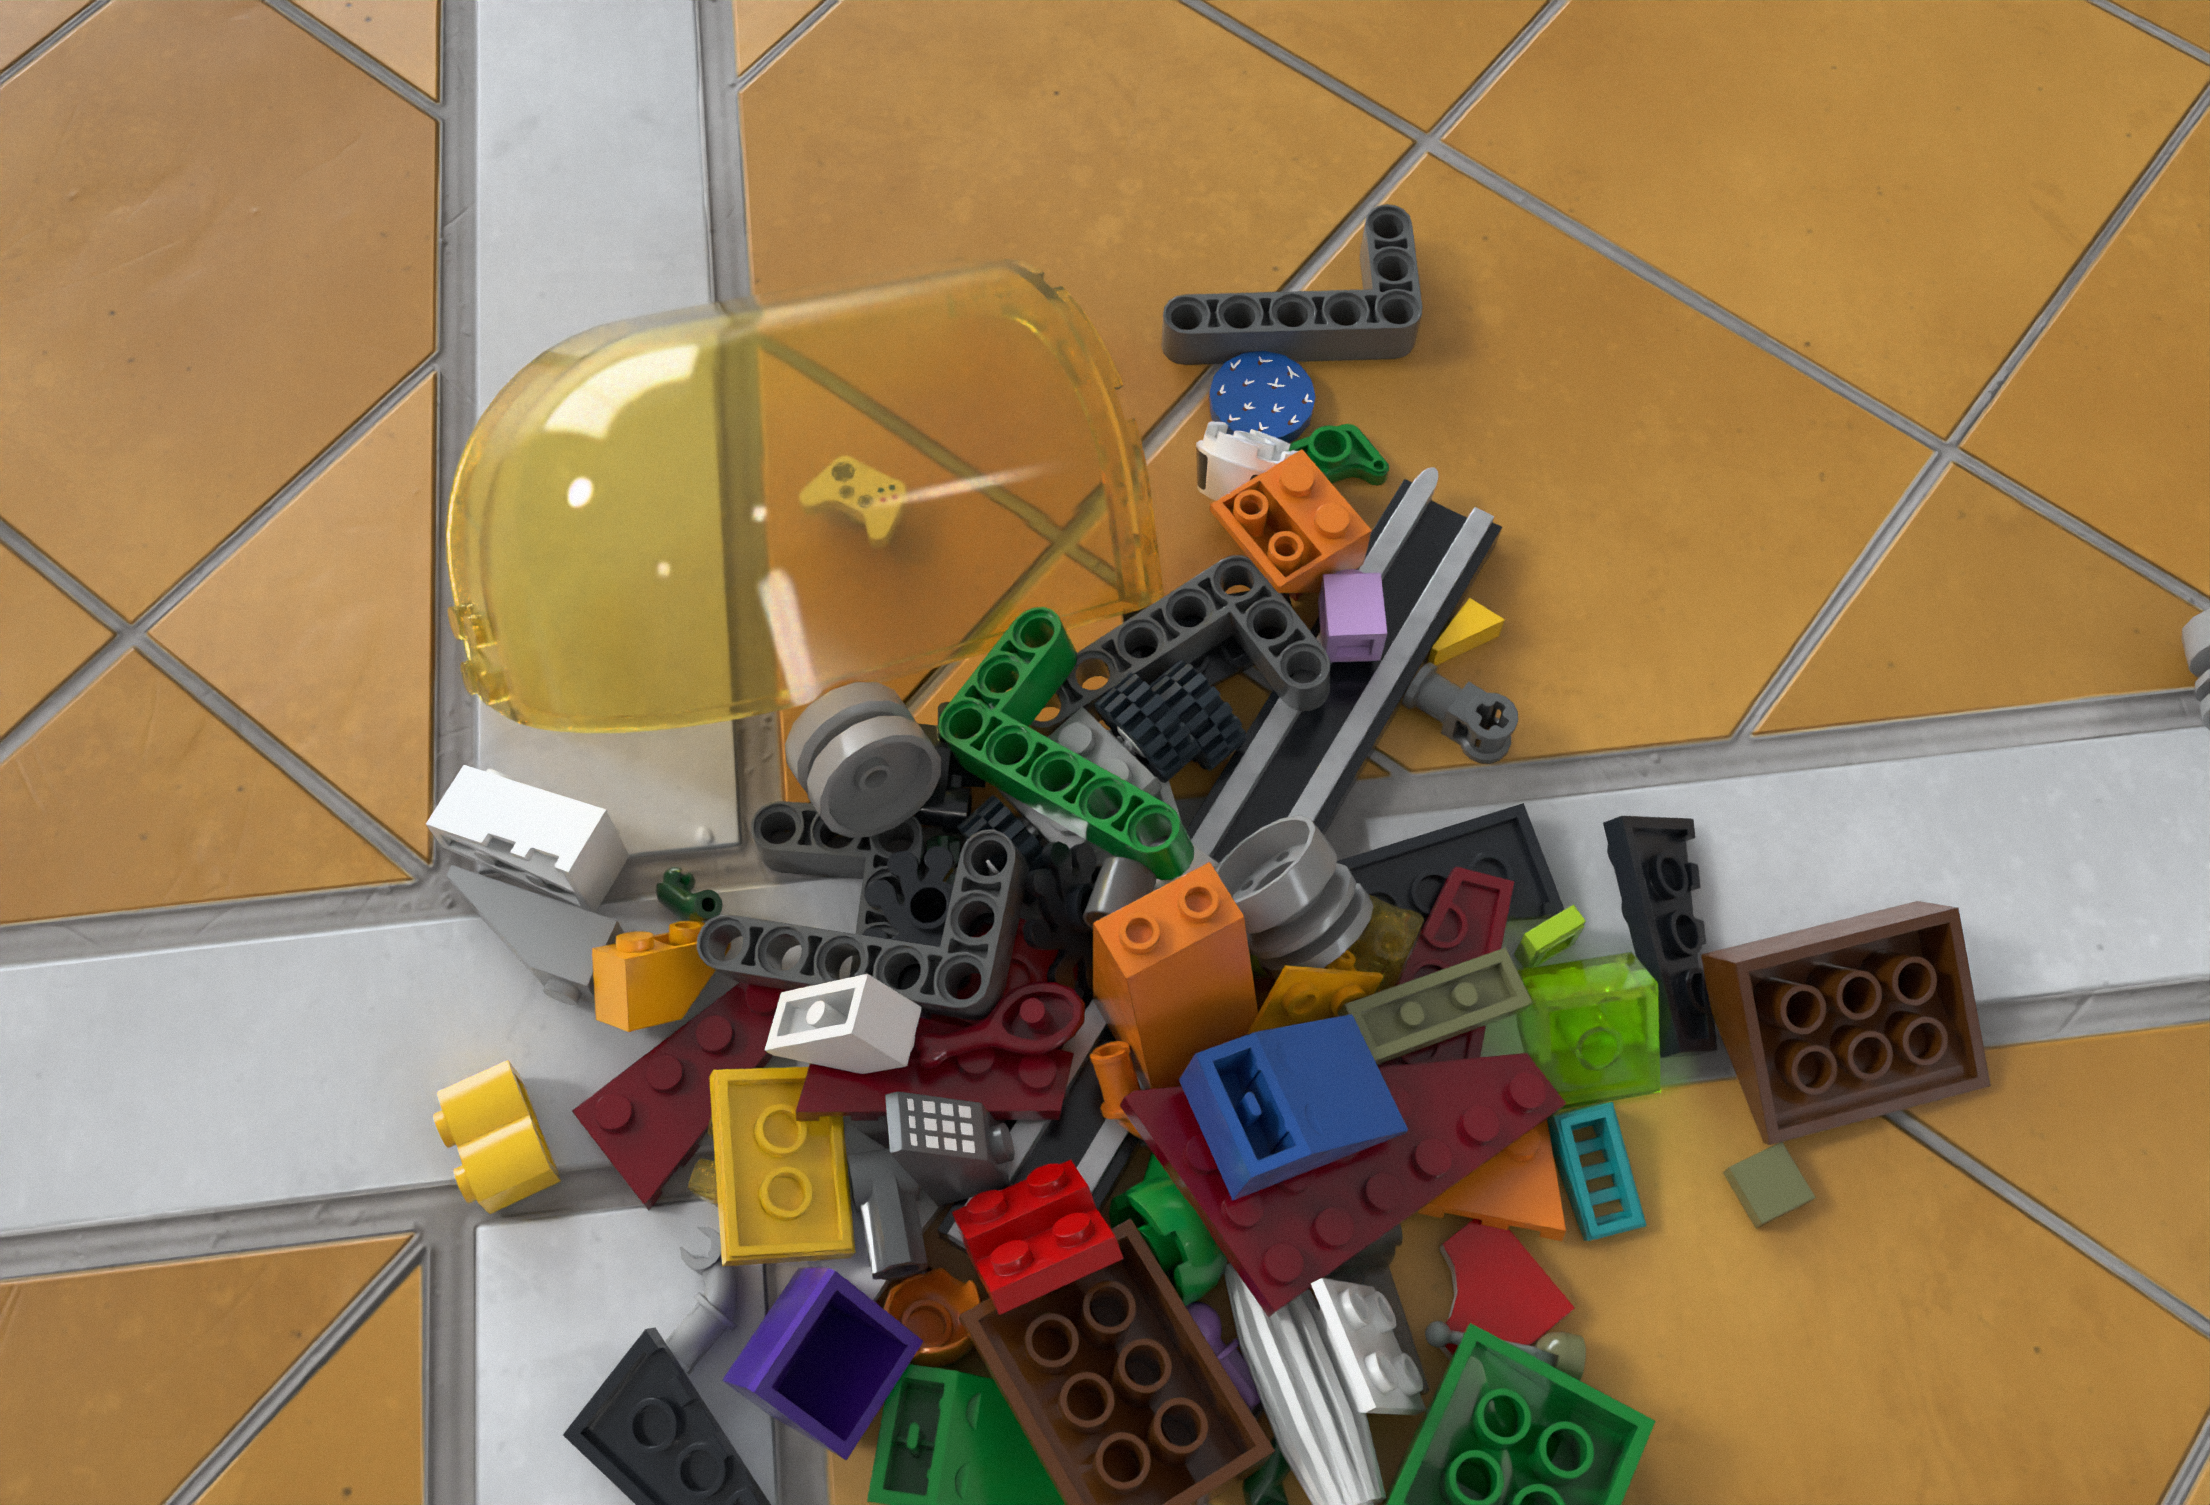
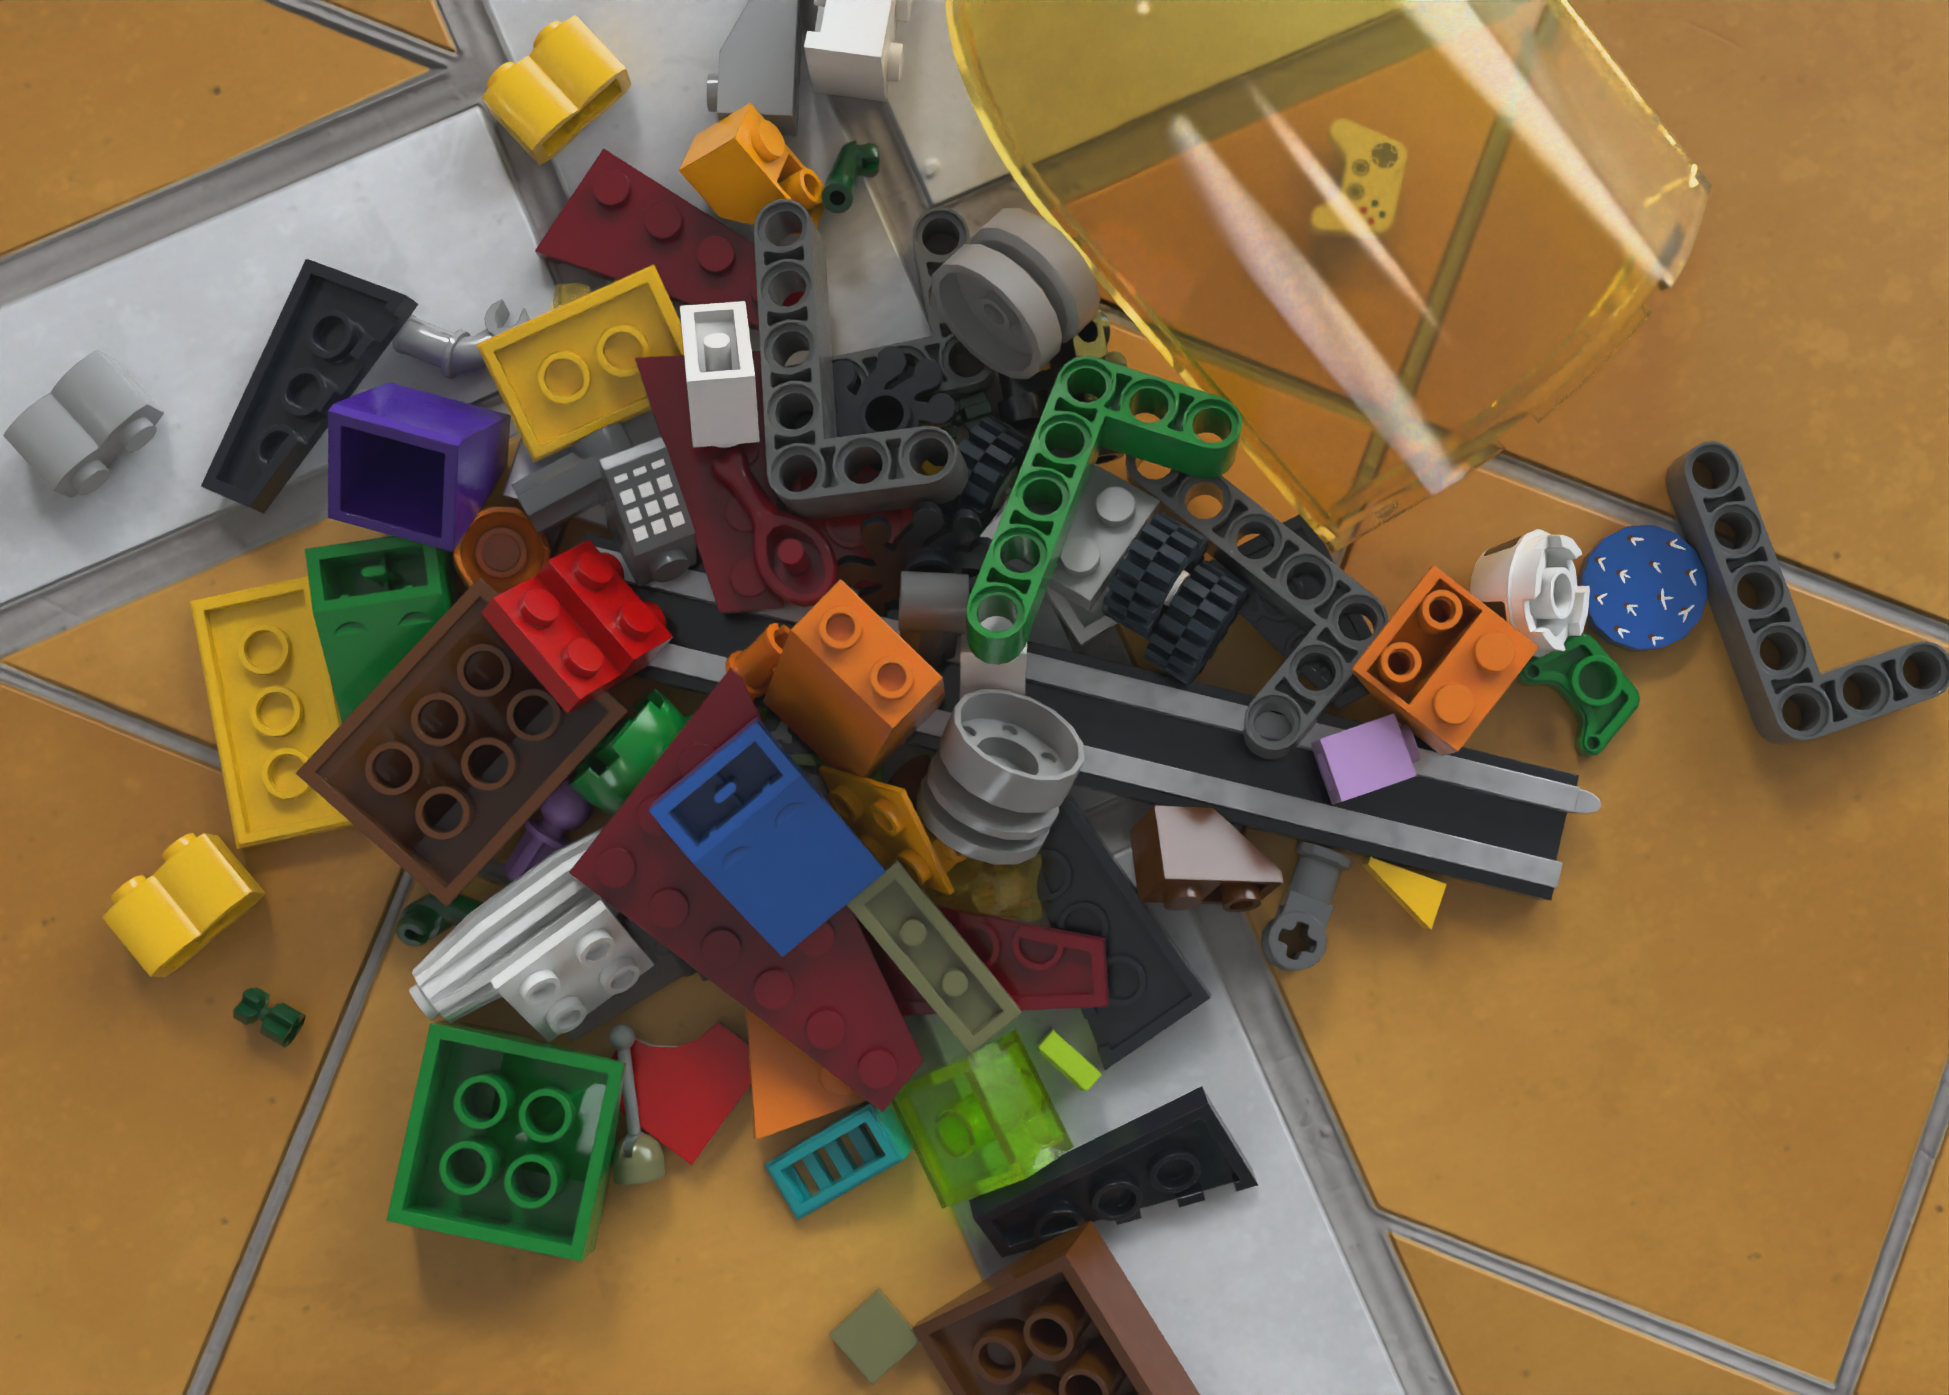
camera: 75 degrees right, 20 degrees up
none -> reddish brown slope [1129,805,1283,912]

